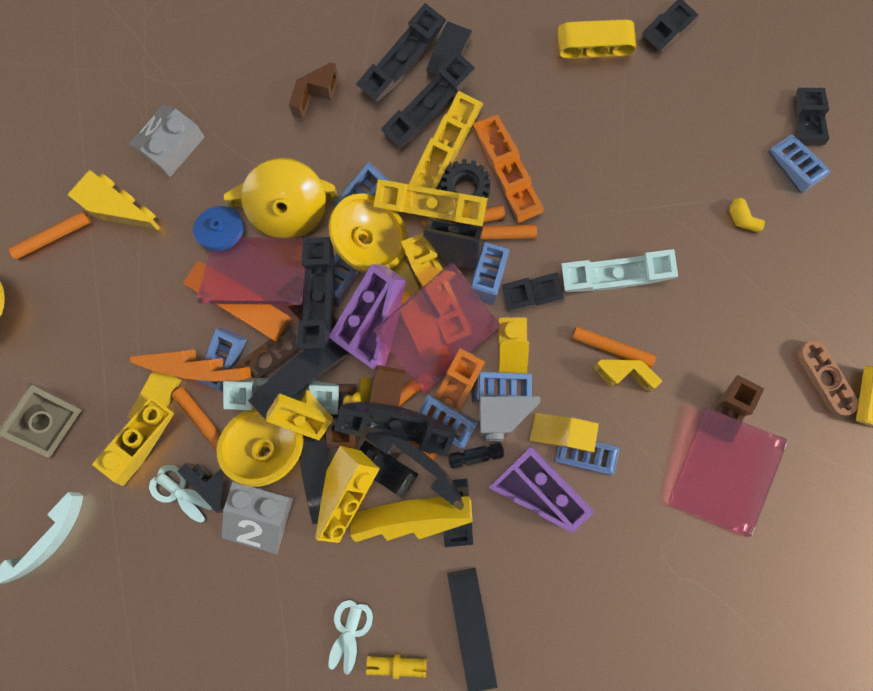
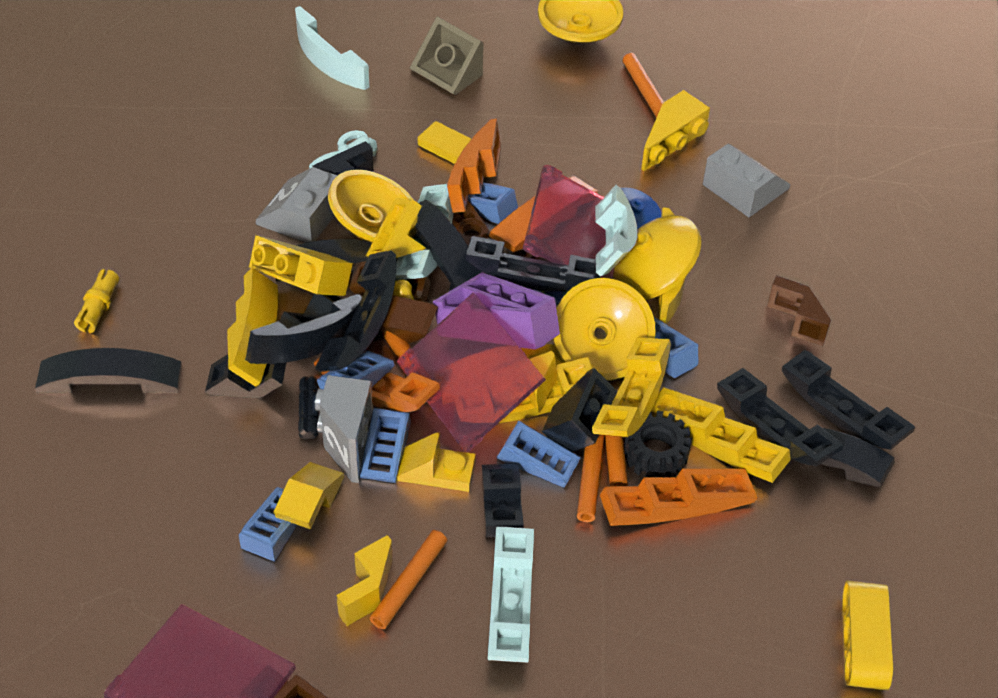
camera: 95 degrees right, 30 degrees down
yellow slope [92,396,174,486] -> none
orange piece [171,387,221,452] -> none
light aqua piece [328,600,373,675] -> none
medium lavender wedge [488,445,594,533] -> none
none -> light aqua slope [595,185,637,276]

